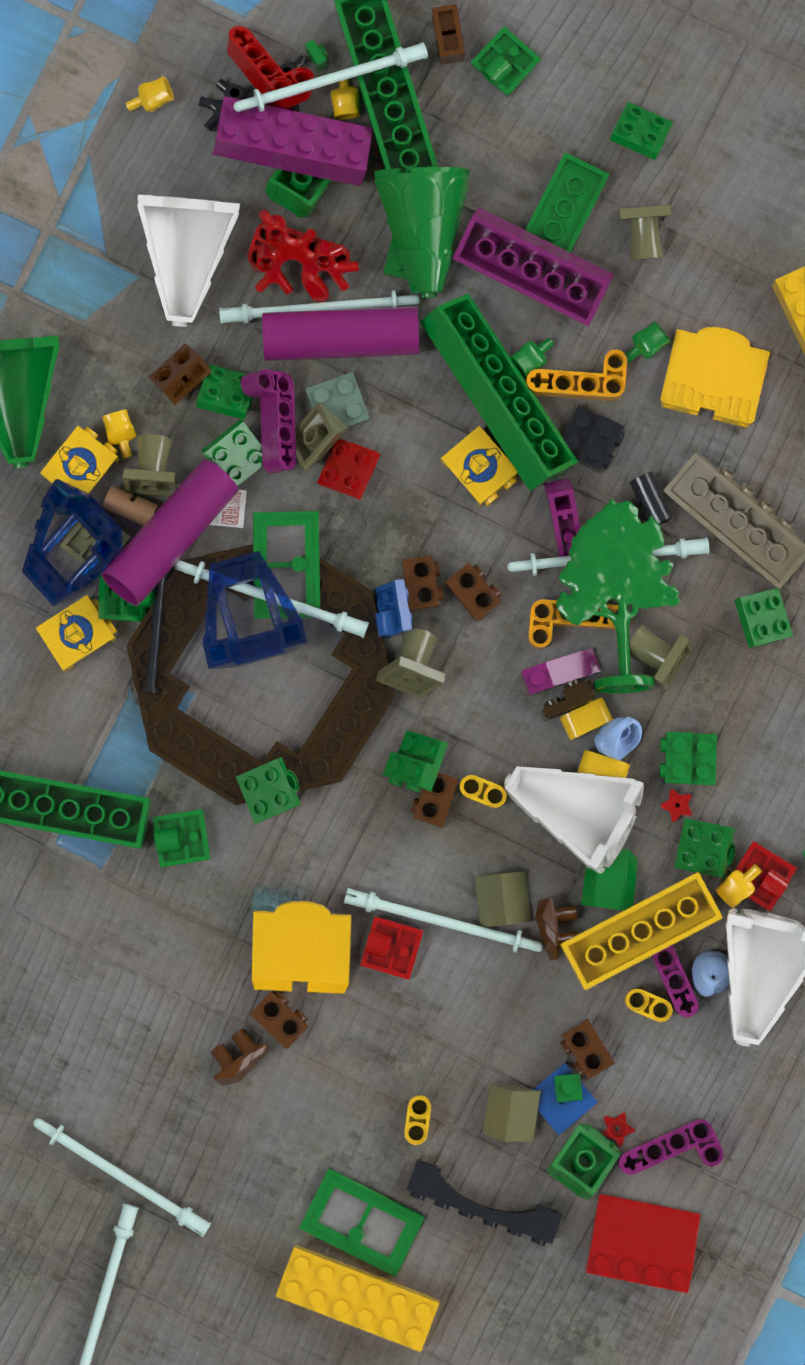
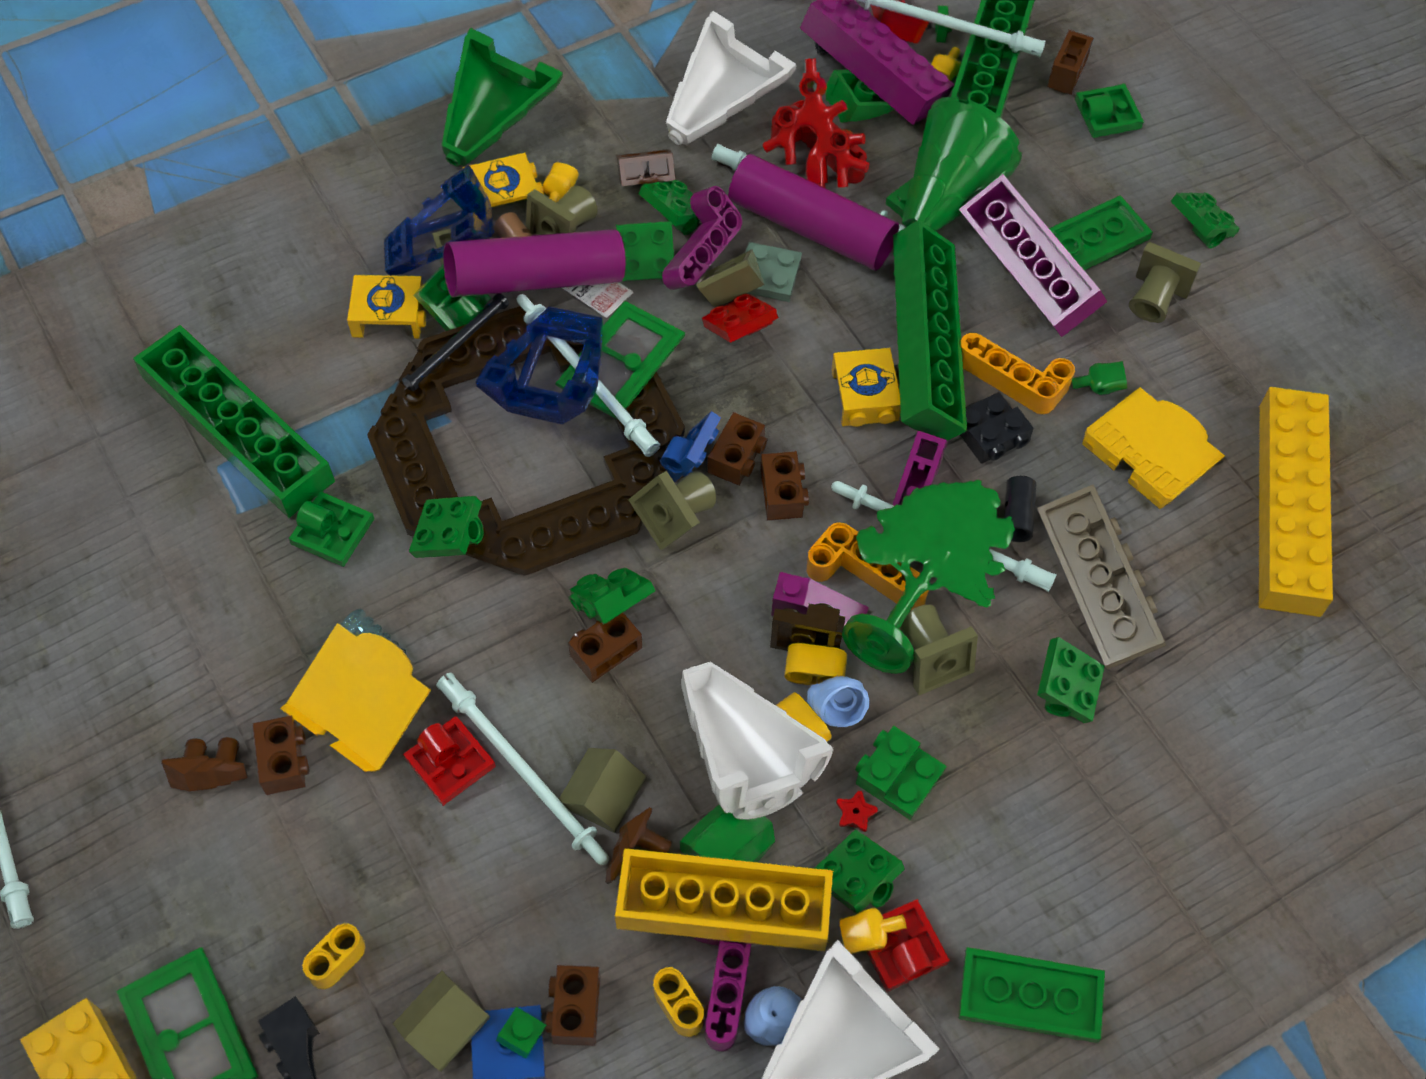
camera: 30 degrees right, 25 degrees down
yellow beam [459,775,507,808] -> none
green piece [510,338,554,379] -> none

